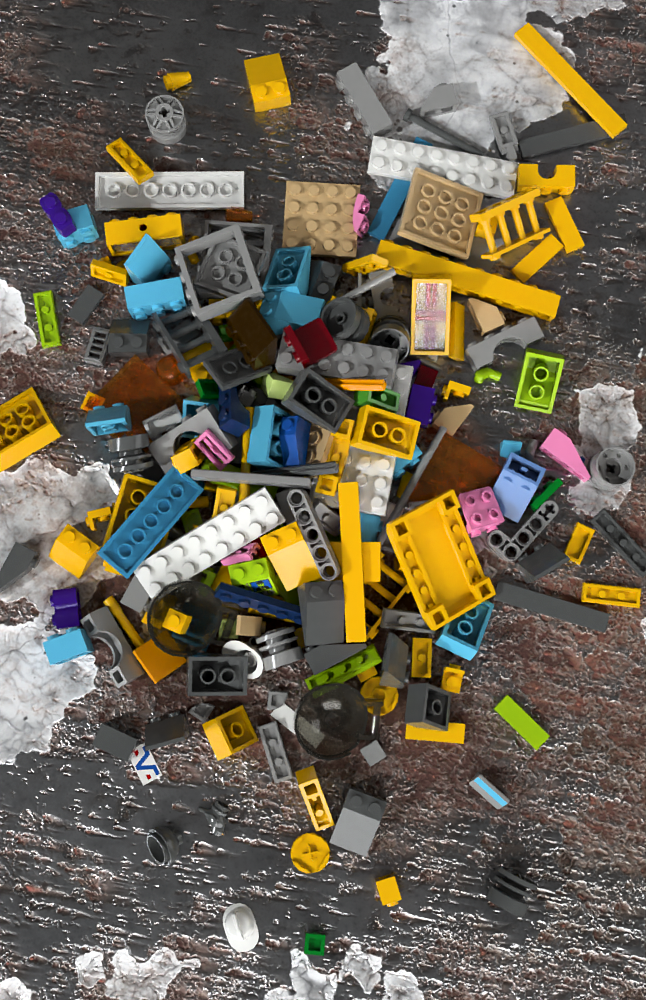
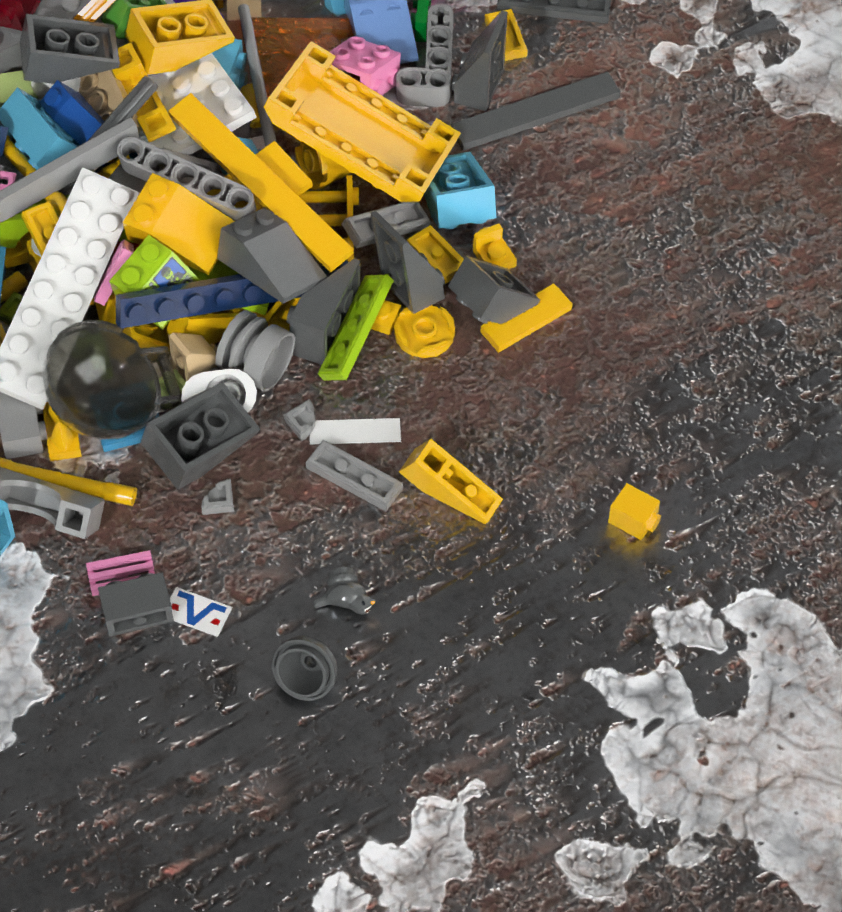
camera: 40 degrees left, 25 degrees down
light orange tile [132,630,187,684] -> none
dark grey slope [145,711,191,751] -> none
yellow brick [162,608,193,634] -> none
yellow slope [201,705,259,760] -> none
white piece [223,903,259,952] -> none
yellow tile [291,832,330,873] -> none
clear smoke windscreen [293,682,384,761] -> none
green plate [304,932,326,956] -> none
slope [329,786,387,857] -> none
light grey tile [360,739,387,767] -> none
light grey slope [469,773,510,809] -> none
dark grey wheel [486,866,538,918] -> none
lime tile [493,694,550,750] -> none
yellow tile [581,582,641,608] -> none
none -> bright pink tile [86,550,155,596]

